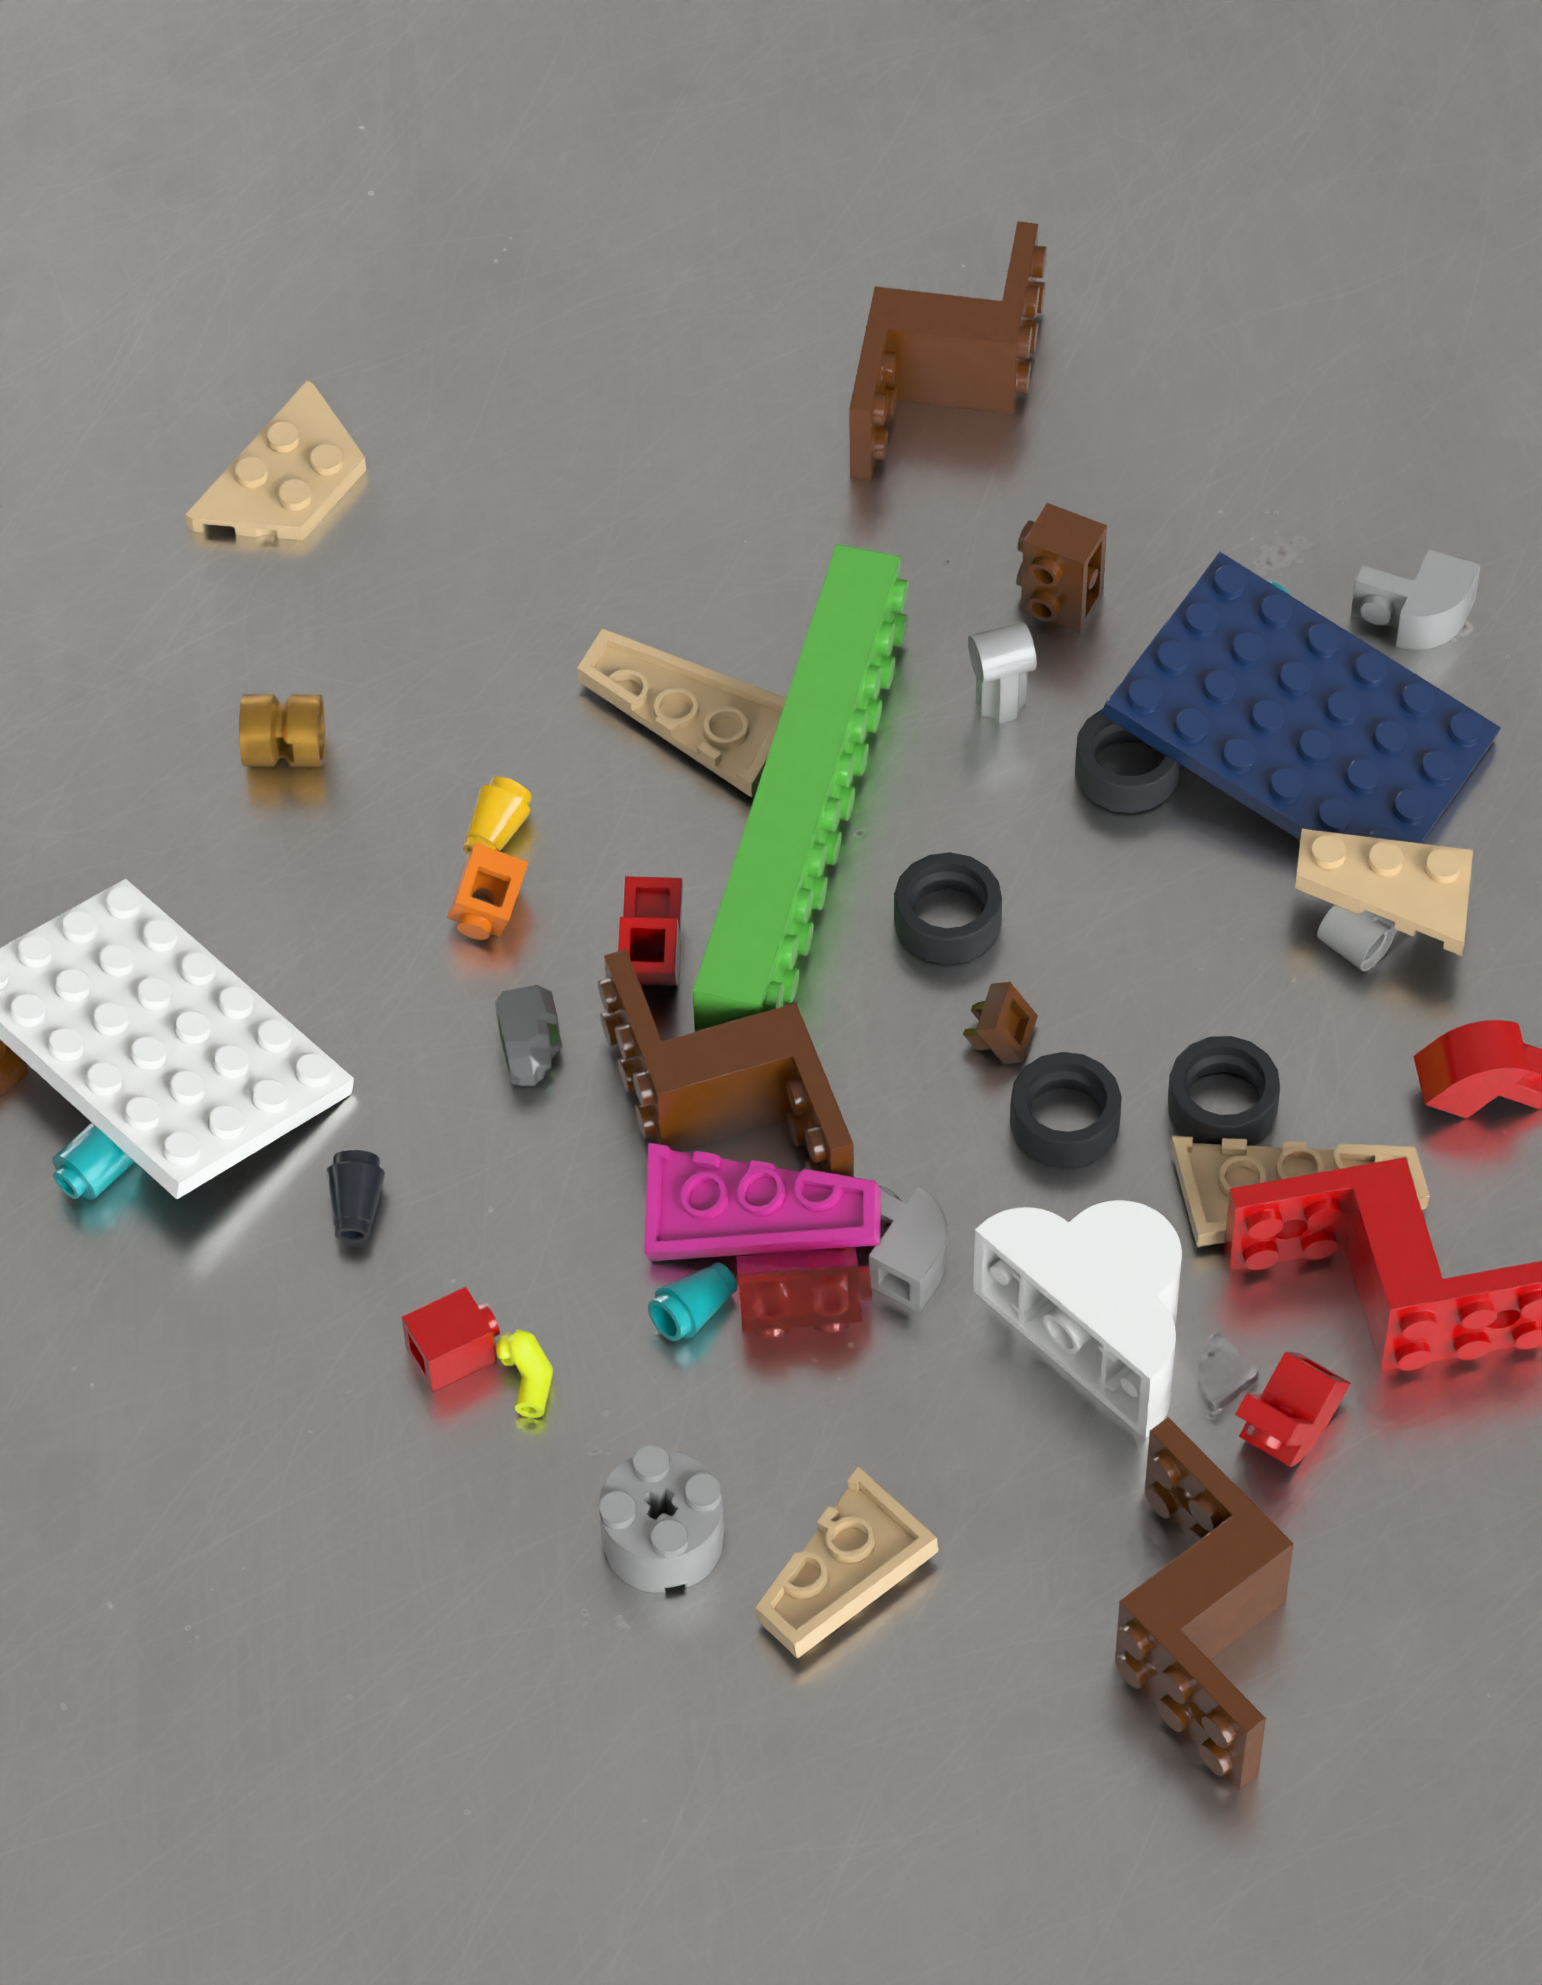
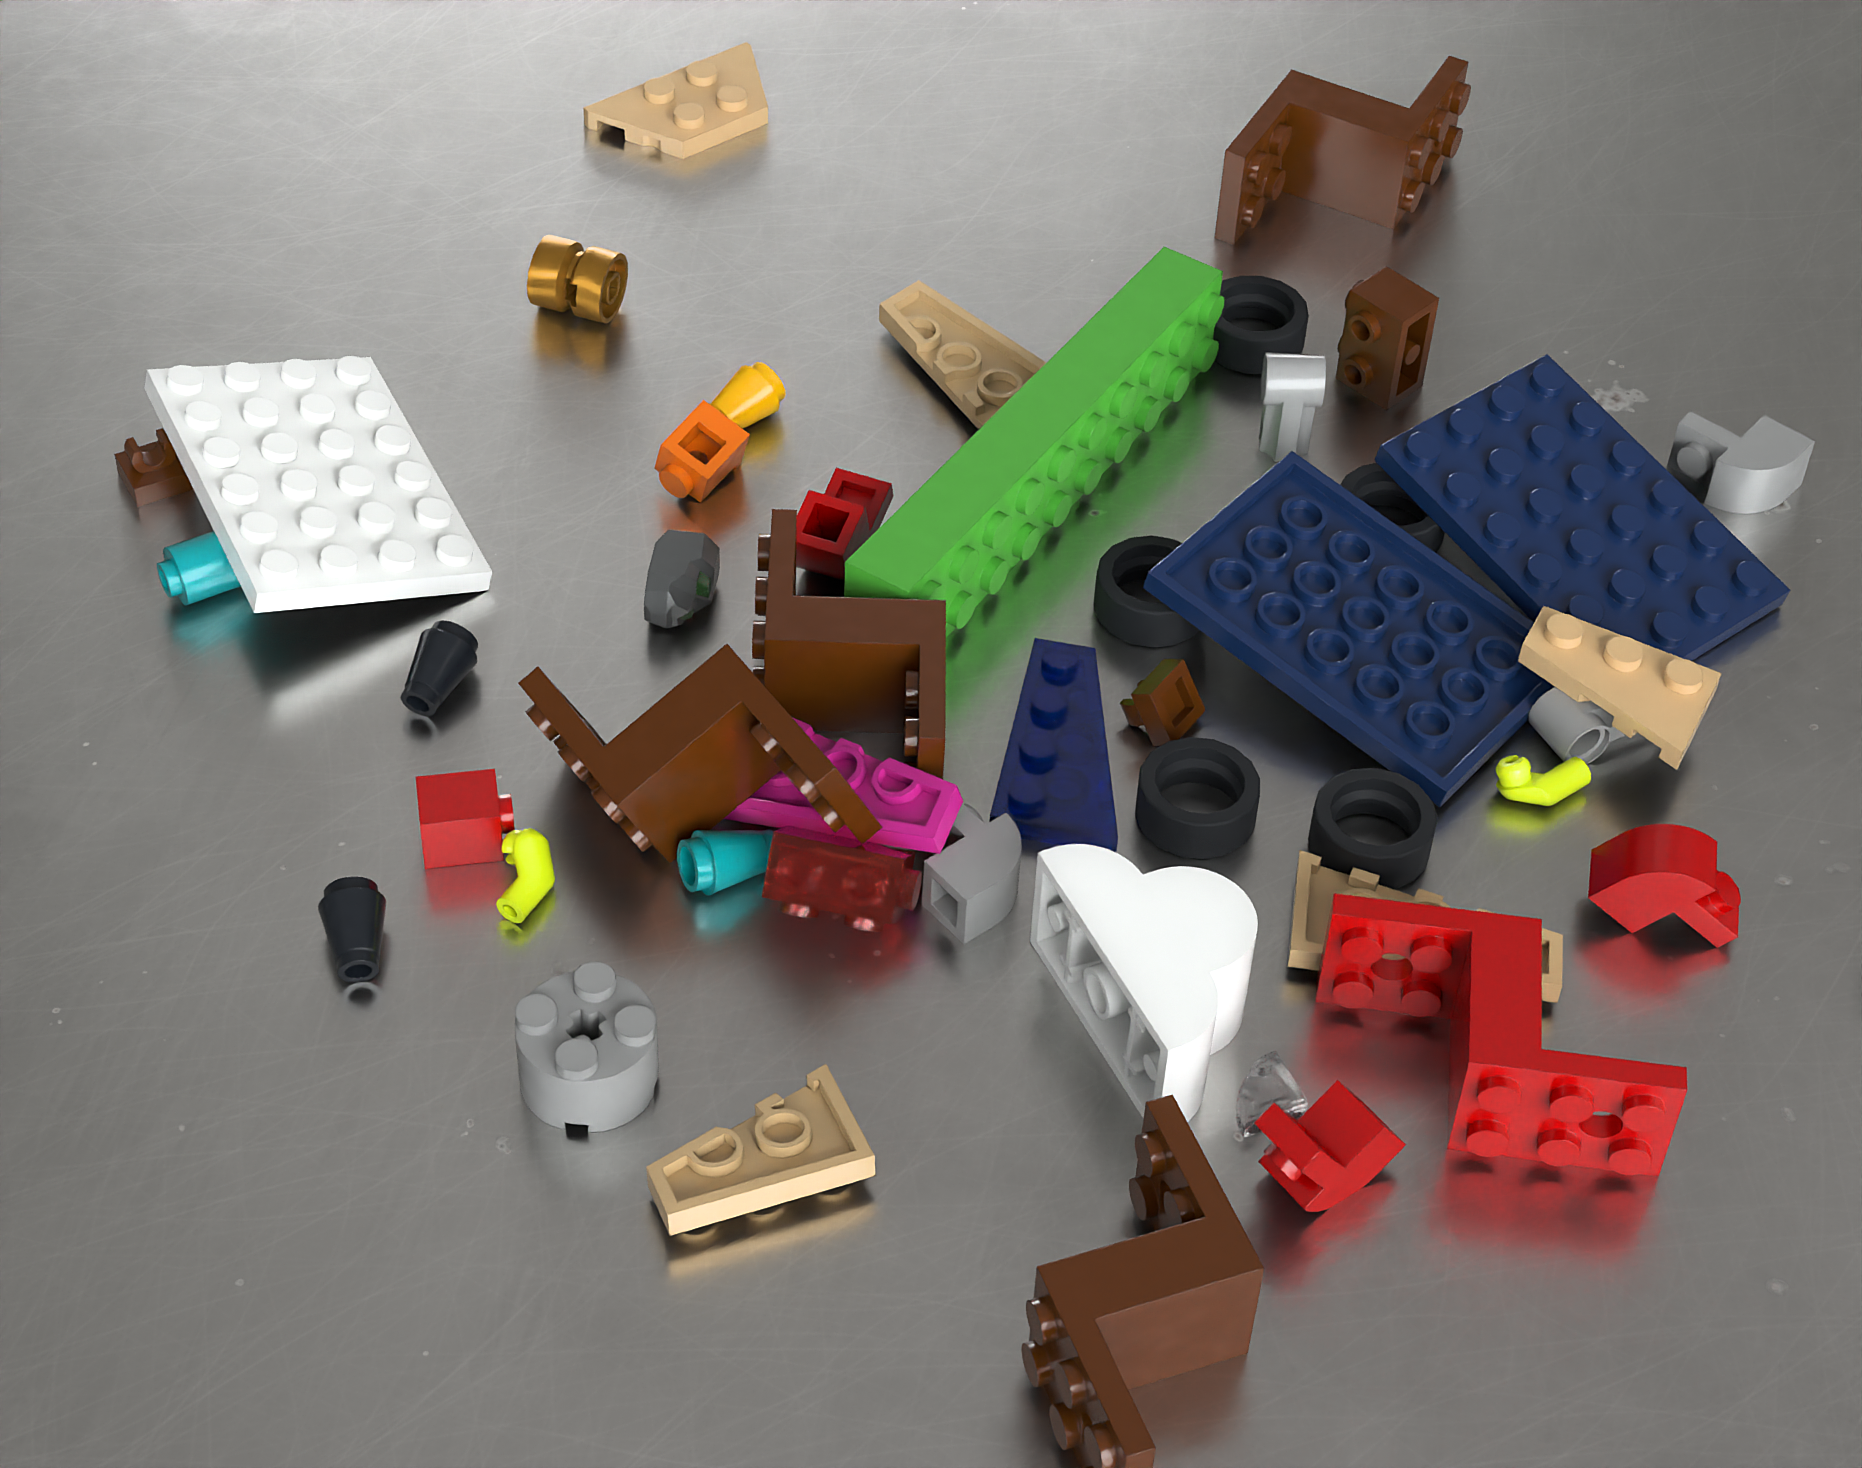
camera: 15 degrees right, 10 degrees down
none -> black cone [318,876,386,982]
none -> reddish brown bracket [518,644,883,863]
none -> clear blue wing [989,638,1118,852]
none -> dark blue plate [1143,451,1555,807]
none -> black tyre [1213,275,1309,374]
none -> neon yellow arm [1495,755,1591,806]

